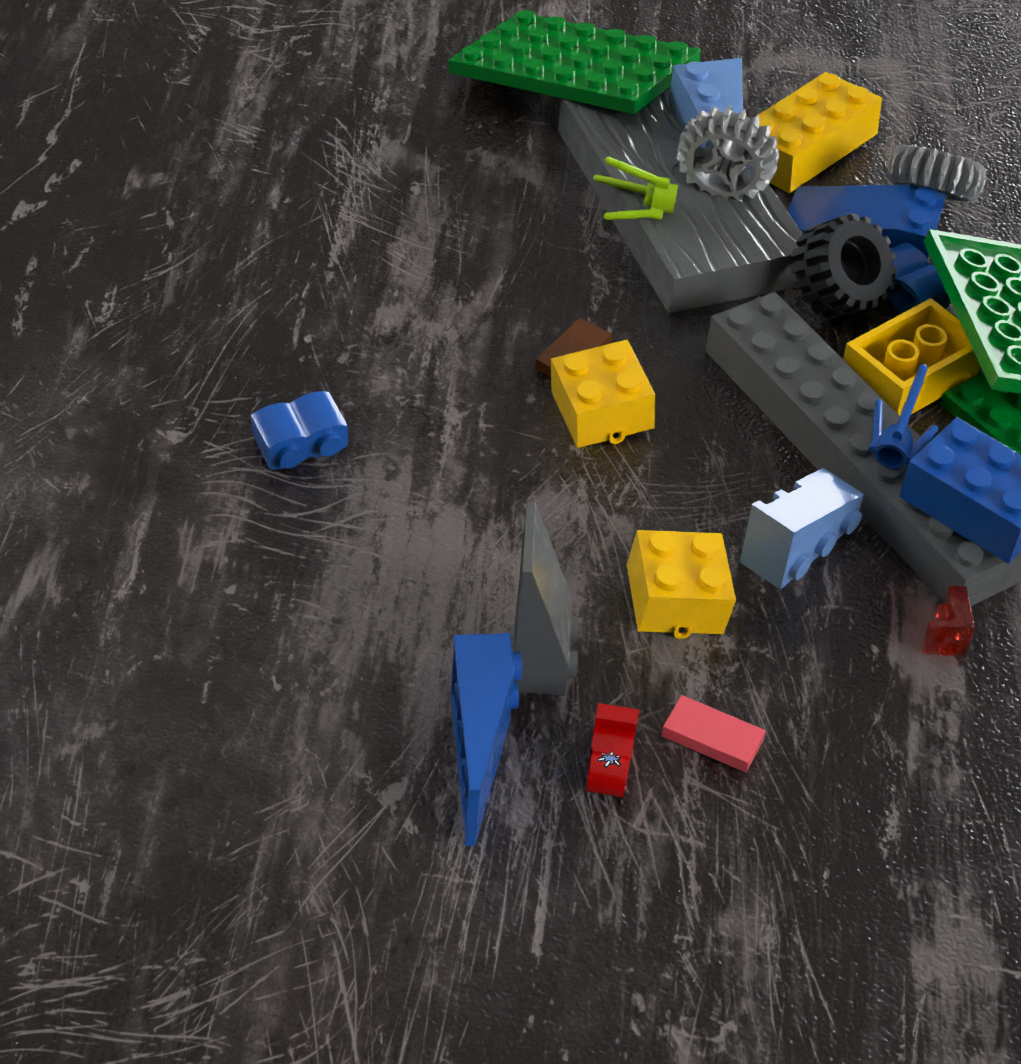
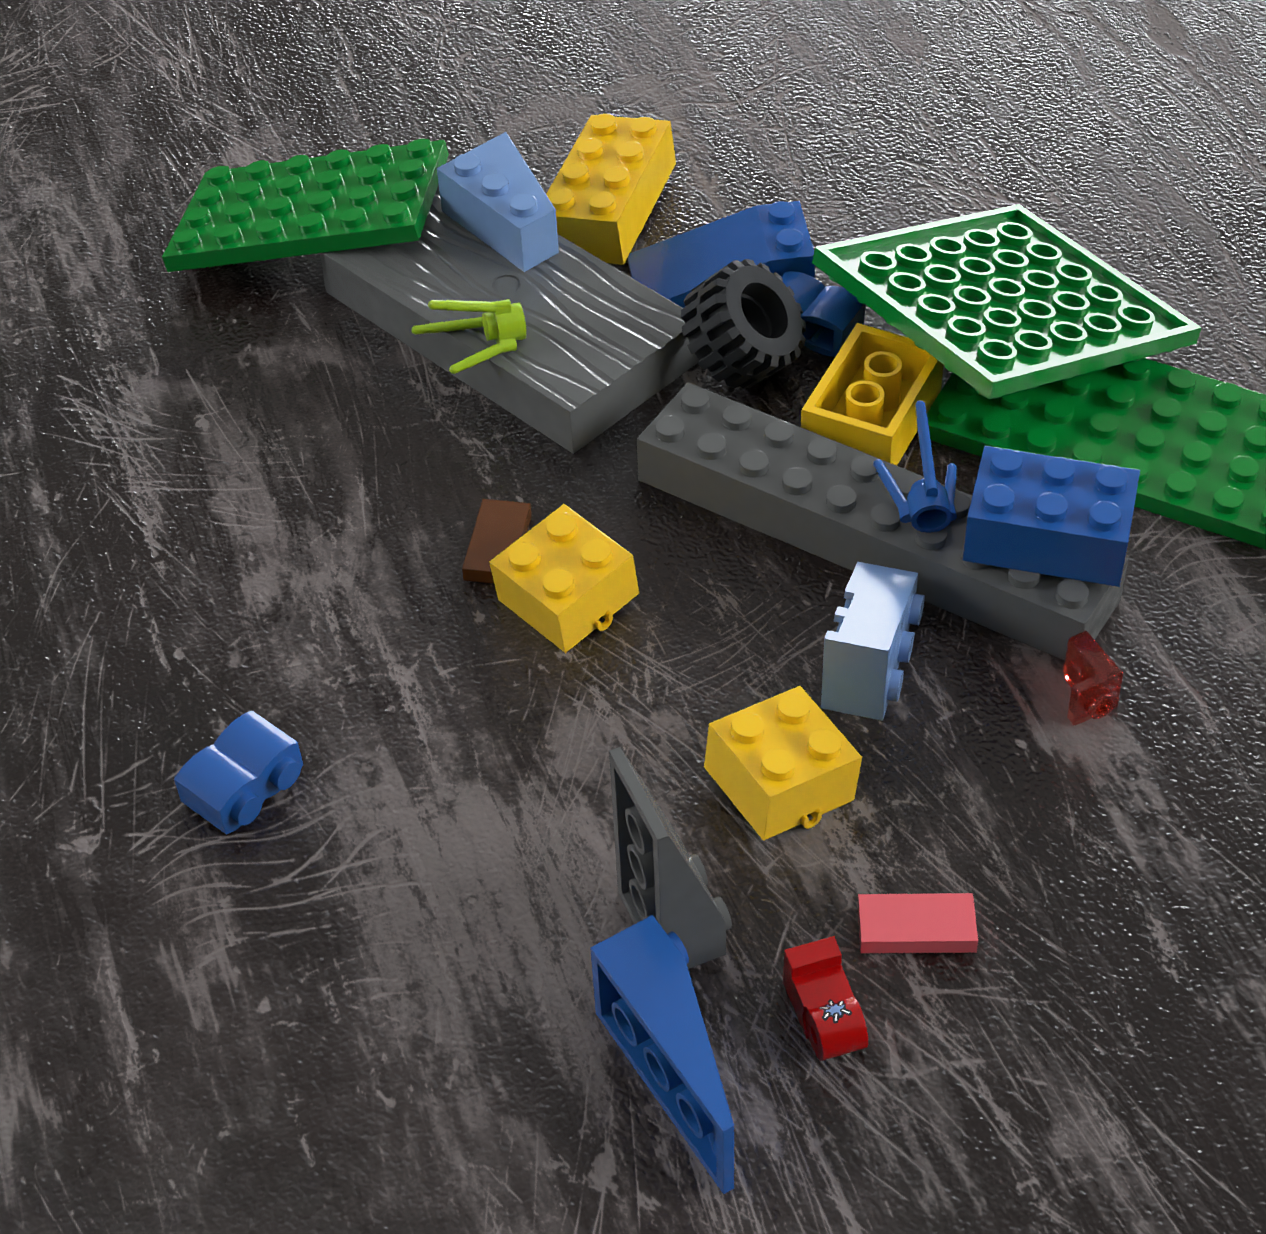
camera: 20 degrees left, 0 degrees up
light grey gear [676,105,779,201] -> none
light grey gear [886,144,987,203] -> none

